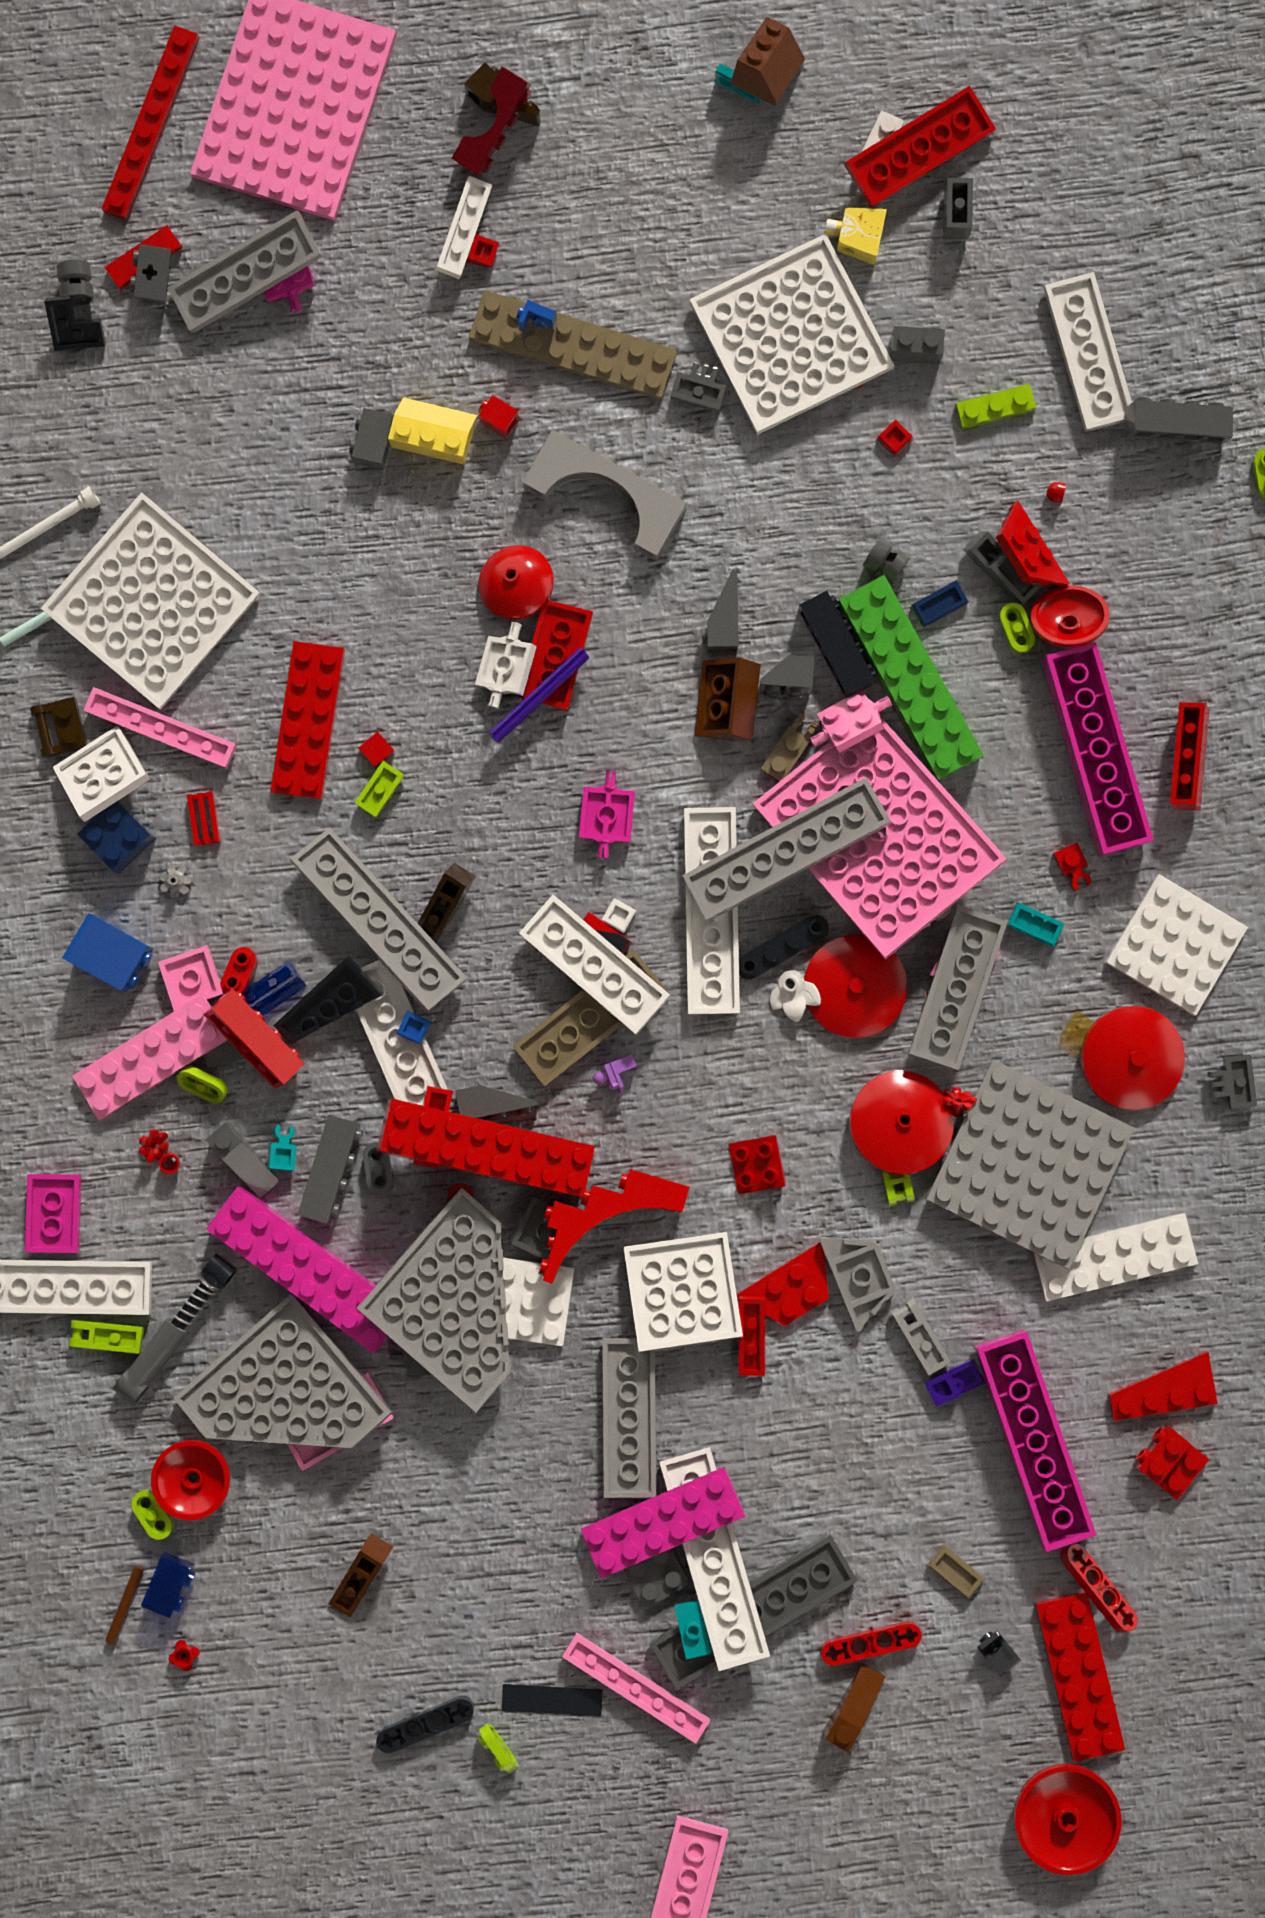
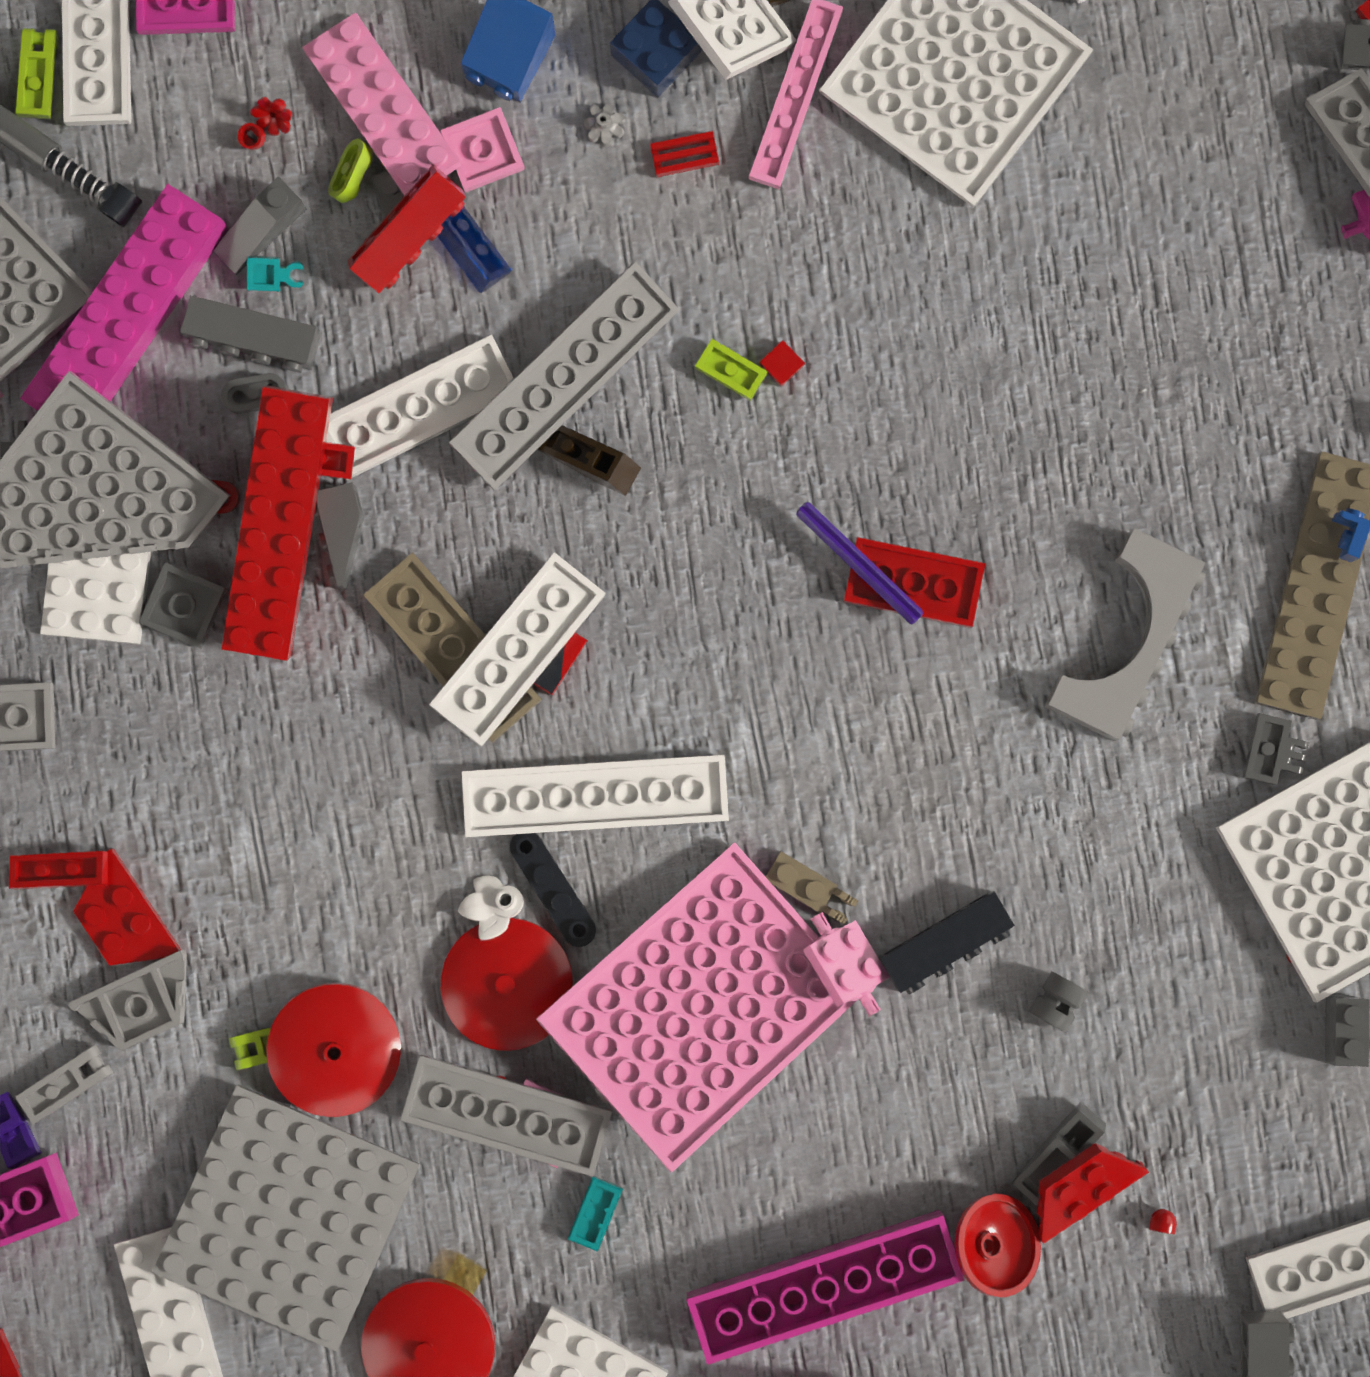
camera: 85 degrees right, 0 degrees up
red plate [220,947,258,995] -> none
red plate [270,641,345,800] -> none
black wing [273,956,384,1044] -> none
dark grey brick [349,408,394,470] -> none
light yellow slope [388,398,477,465] -> none
blue tile [396,1010,432,1045] -> none
white plate [475,622,537,709] -> none
red brick [478,394,519,439] -> none
red dish [478,545,554,620] -> none
red arch [538,1169,690,1284] -> none
dark pink plate [579,771,635,859] -> none
medium lavender piece [593,1054,637,1093] -> none
white tile [601,898,636,934] -> none
white plate [624,1232,743,1352] -> none
light grey plate [682,777,891,922] -> none
reddish brown slope [694,658,761,741] -> none
dark grey slope [702,570,739,652] -> none
red hinge [729,1135,786,1195] -> none
dark grey slope [758,655,815,700] -> none
bright green brick [838,575,984,782] -> none
red tile [877,419,913,457] -> none
dark blue tile [911,580,969,628] -> none
red plant [943,1087,977,1116] -> none
lime plate [955,383,1036,430] -> none
lime plate [999,603,1035,654] -> none
red plate [1053,842,1092,891] -> none

